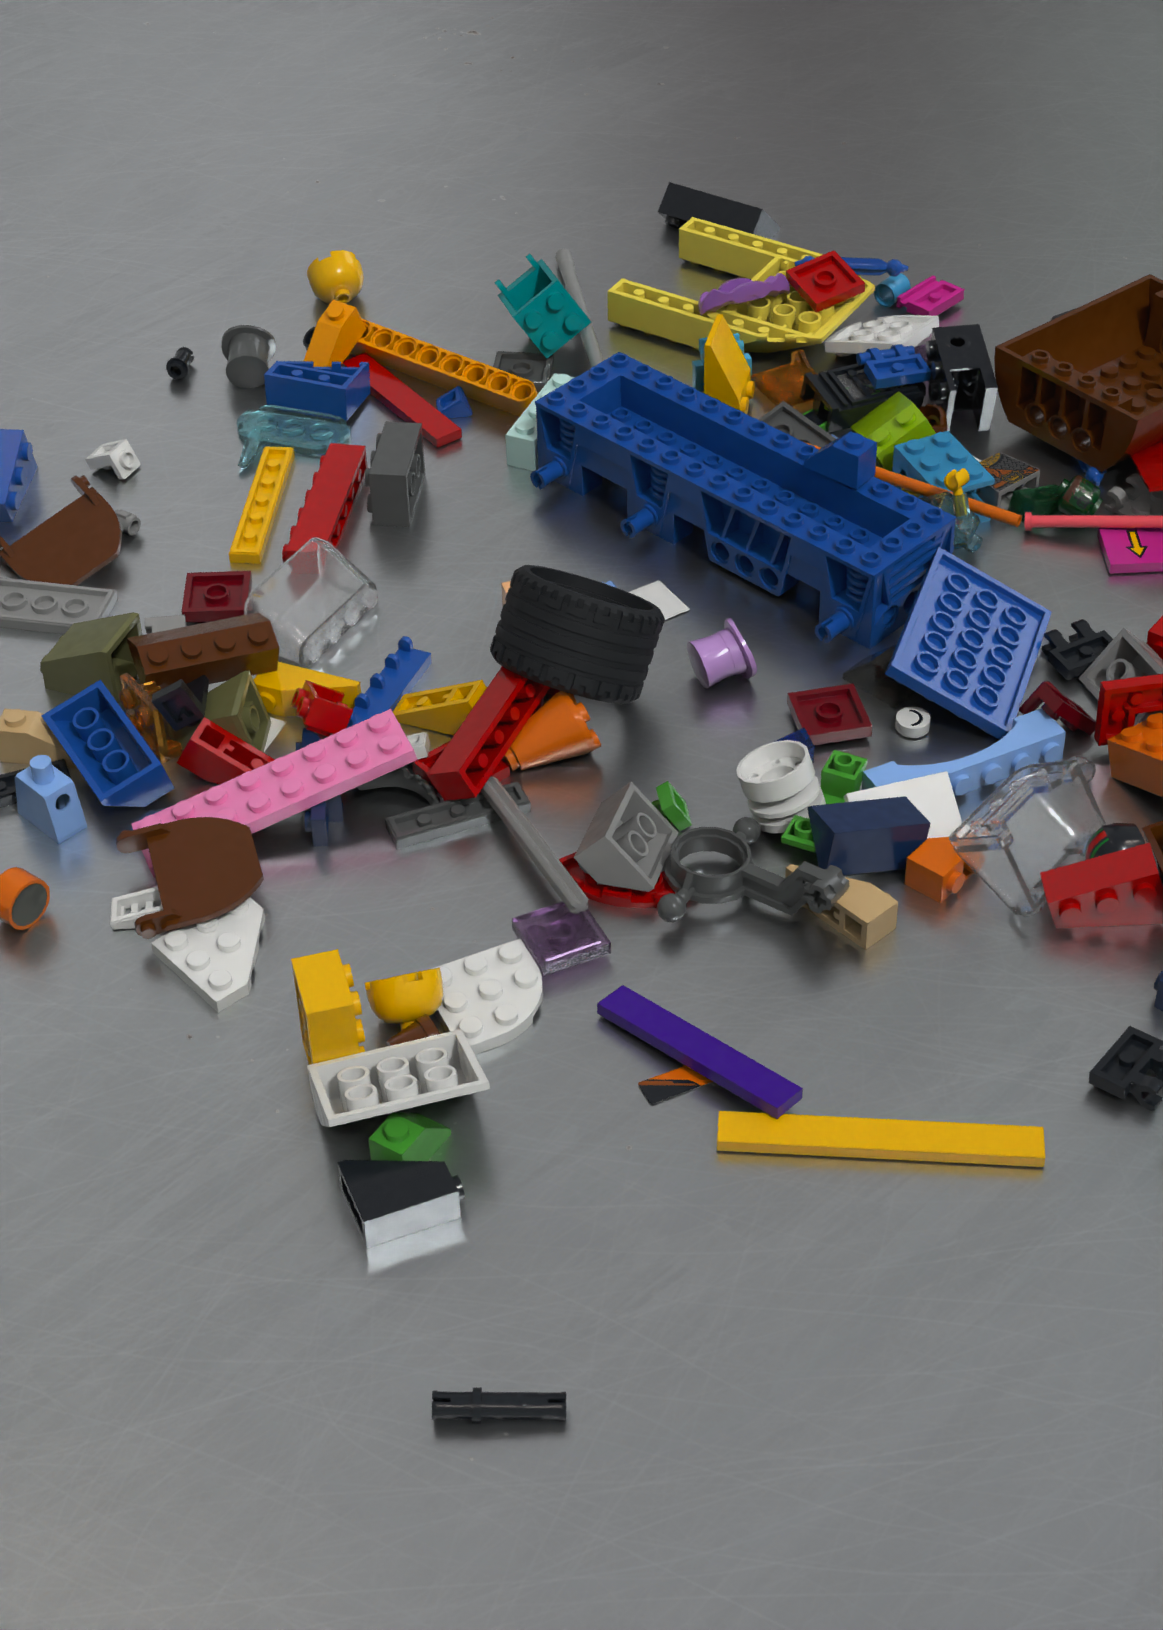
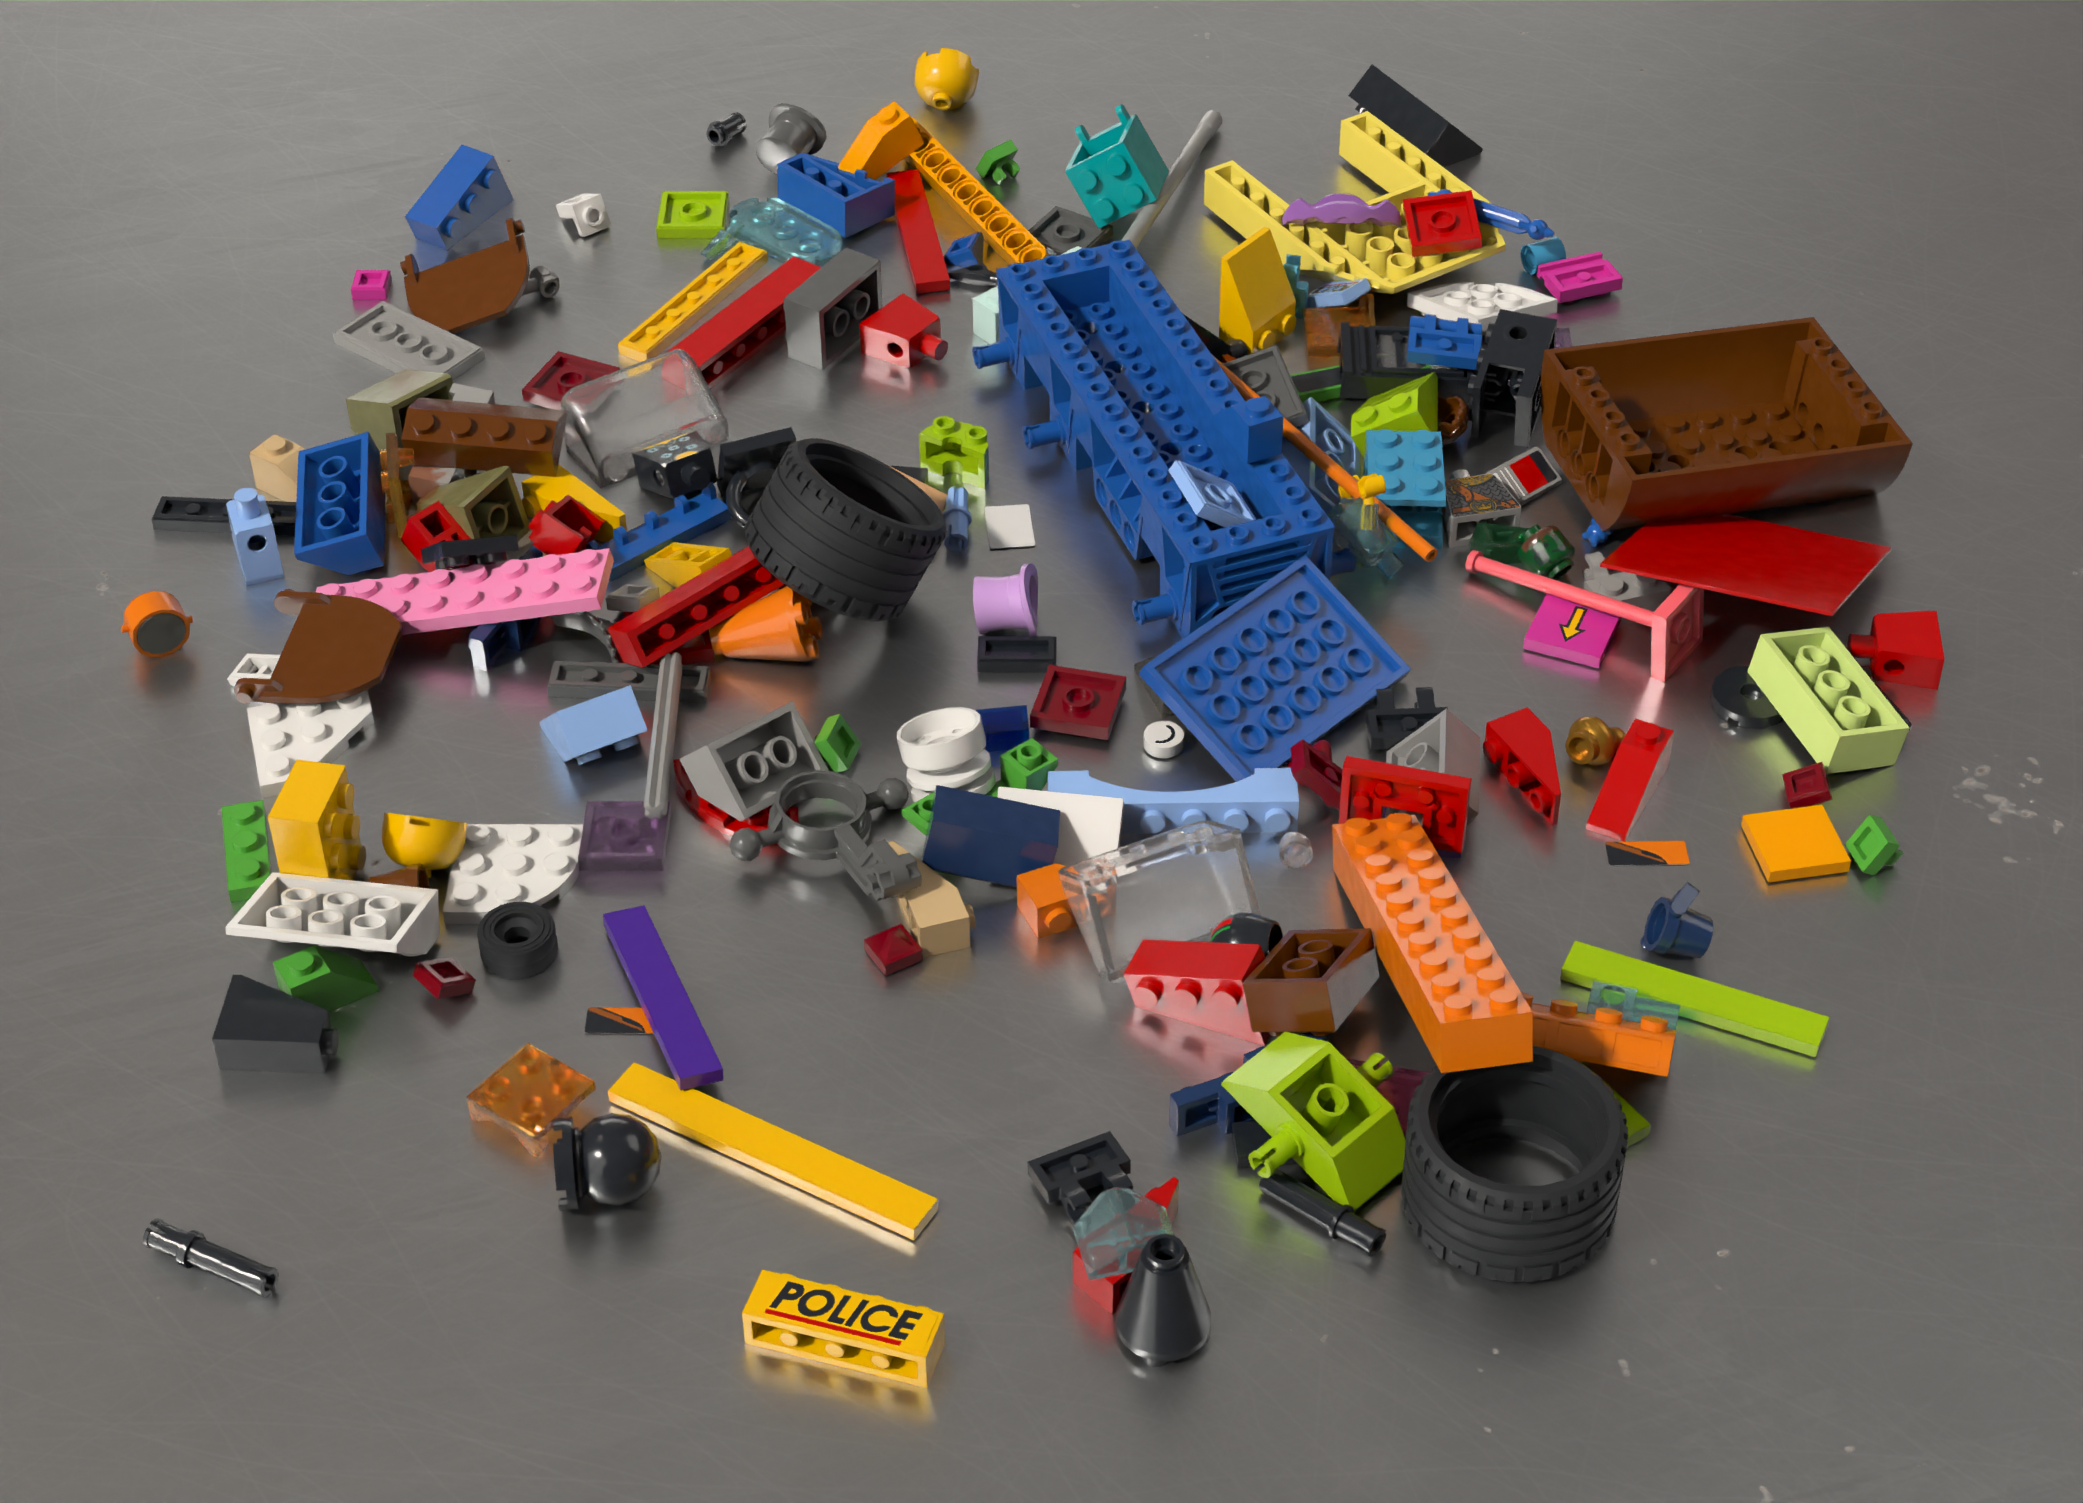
camera: 25 degrees right, 0 degrees up
black bracket [151,675,209,732] -> none
none -> bright green plate [221,800,271,903]
none -> dark red tile [413,957,476,999]
none -> black plate [421,535,519,570]
none -> clear orange piece [466,1043,596,1158]
none -> black tyre [477,902,558,979]
none -> light blue slope [539,685,648,765]
none -> black tile [553,1113,662,1211]
none -> black torso [632,431,718,498]
none -> lime tile [656,191,729,239]
none -> black tile [717,427,796,529]
none -> yellow brick [742,1269,946,1388]
none -> red torso [859,293,948,368]
none -> dark red tile [864,924,923,976]
none -> lime cylinder [919,416,989,489]
none -> black hand [948,264,998,287]
none -> bright green tile [975,140,1020,185]
none -> black tile [977,636,1057,673]
none -> light blue tile [1168,460,1256,528]
none -> light blue tile [1307,278,1371,309]
none -> slope [1486,446,1562,506]

